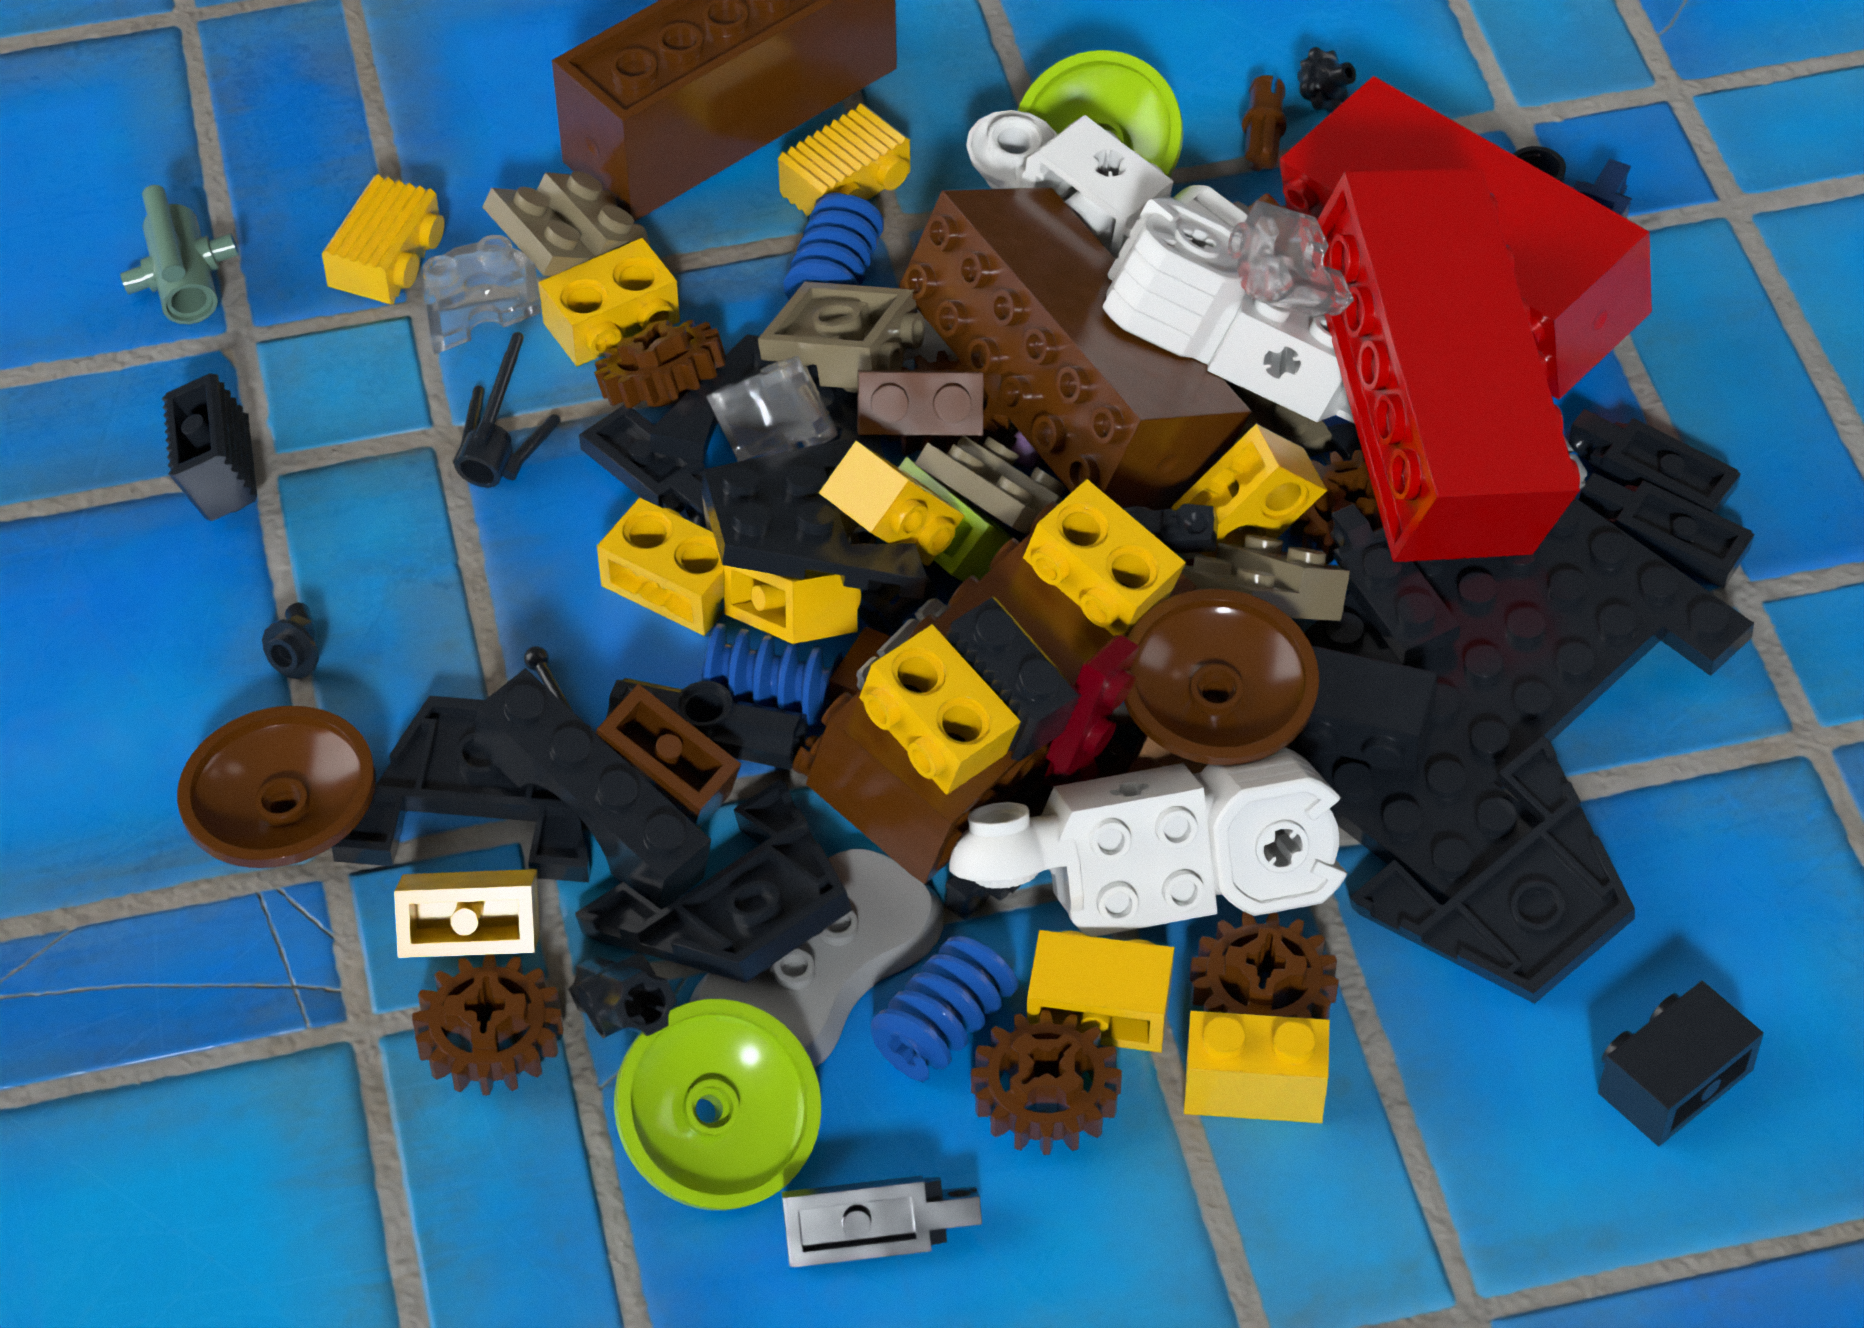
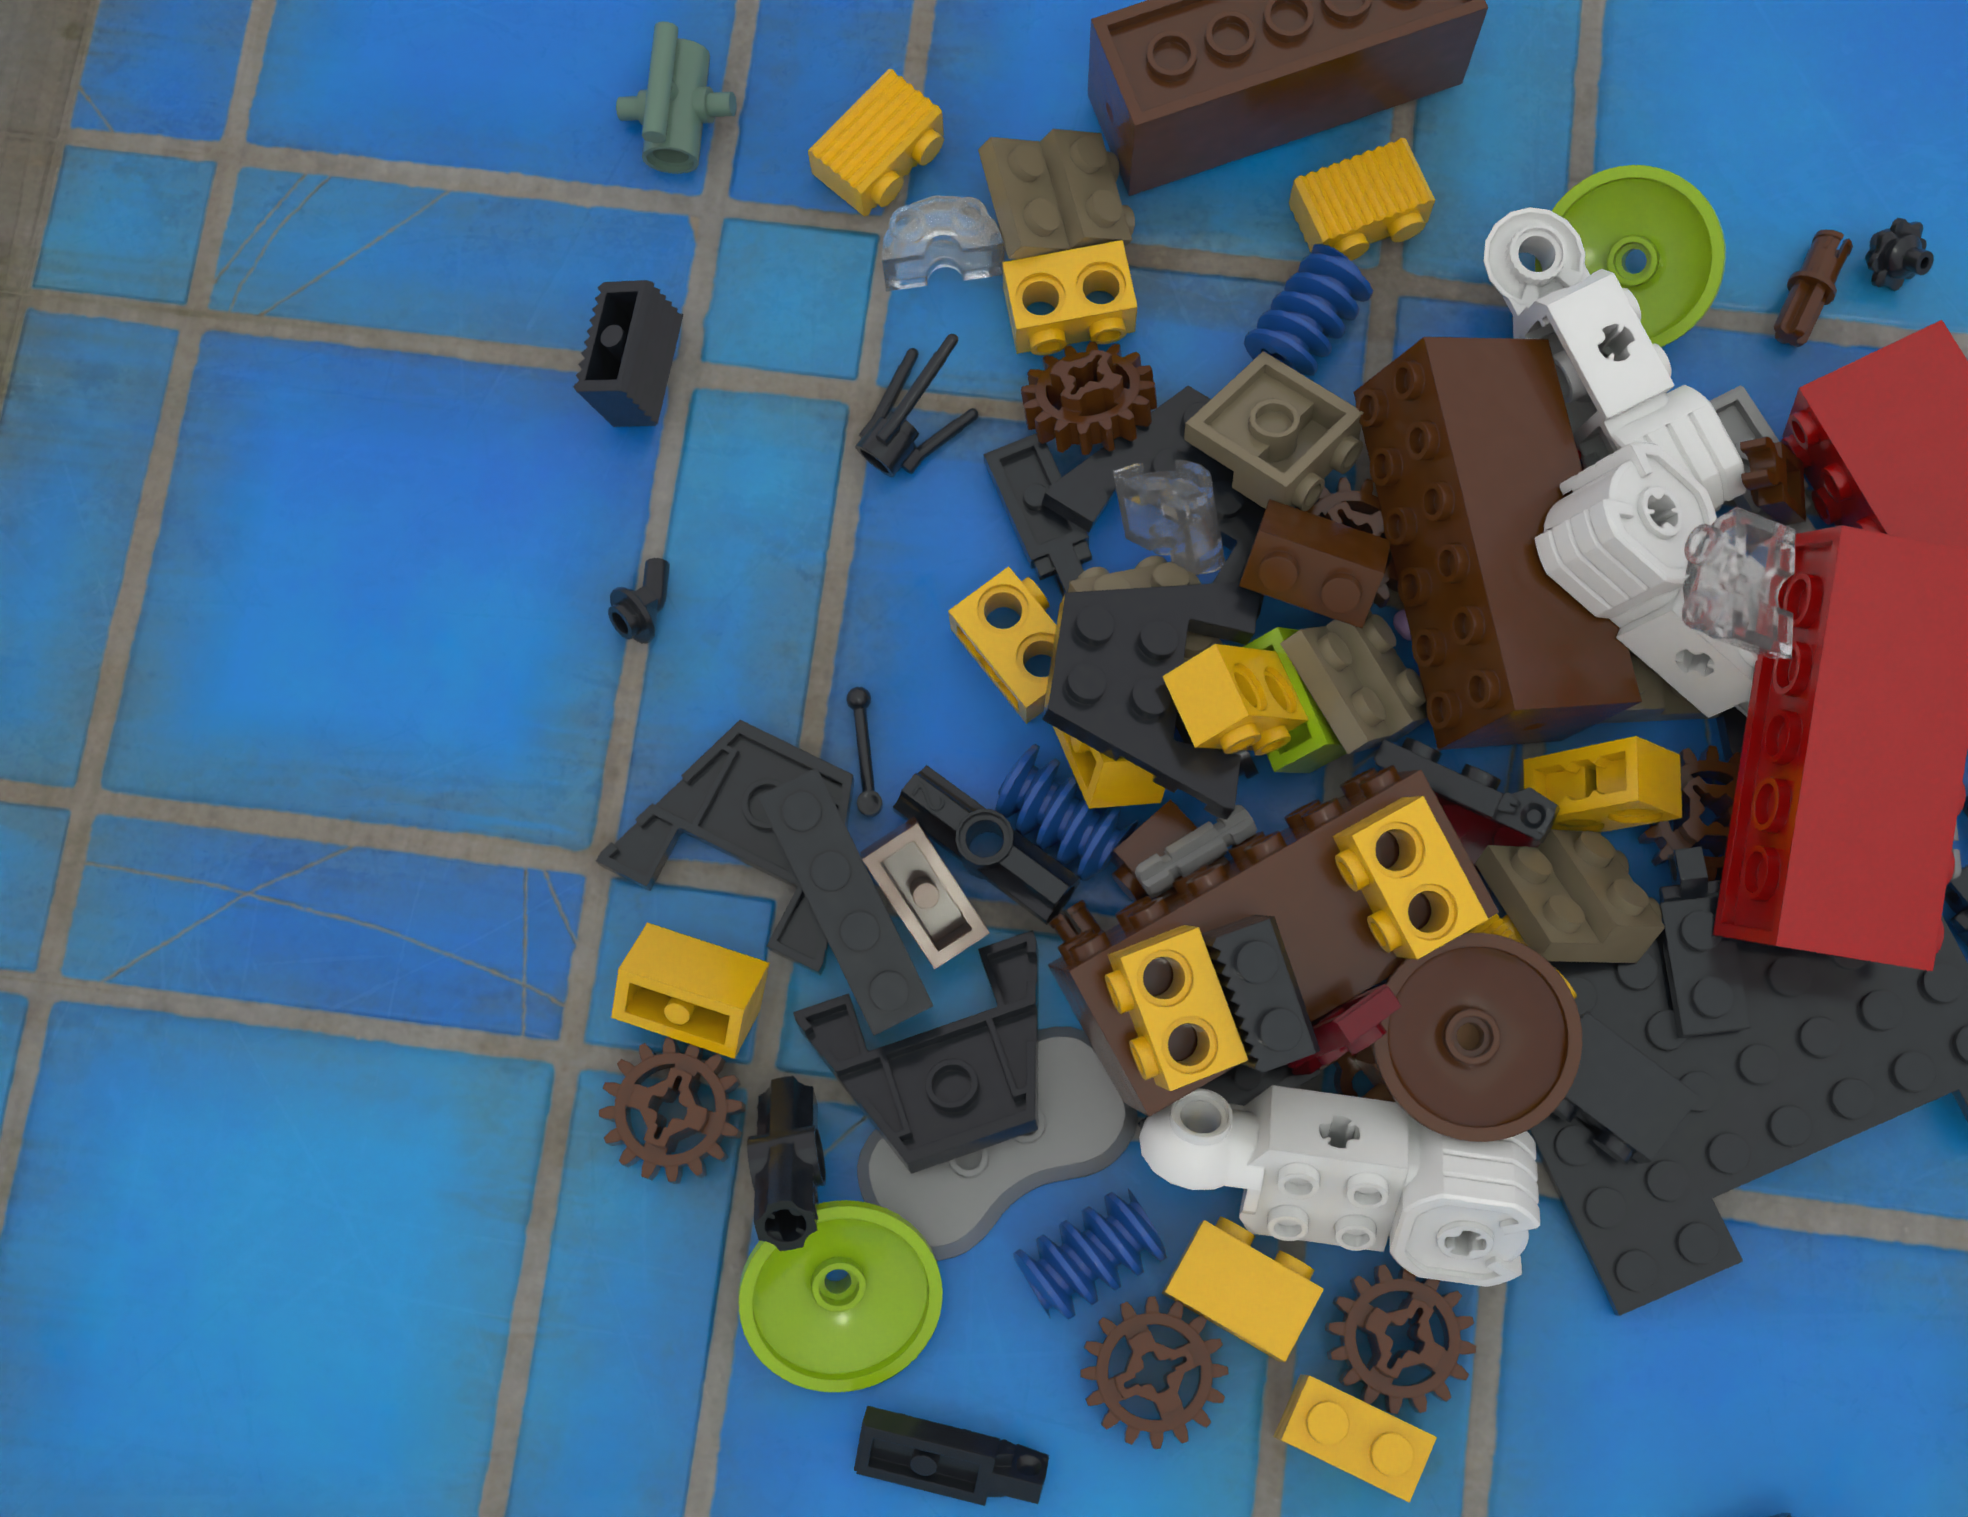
camera: 25 degrees right, 25 degrees up
reddish brown dish [177,706,376,868] -> none
black wing [1349,735,1635,1004] -> none

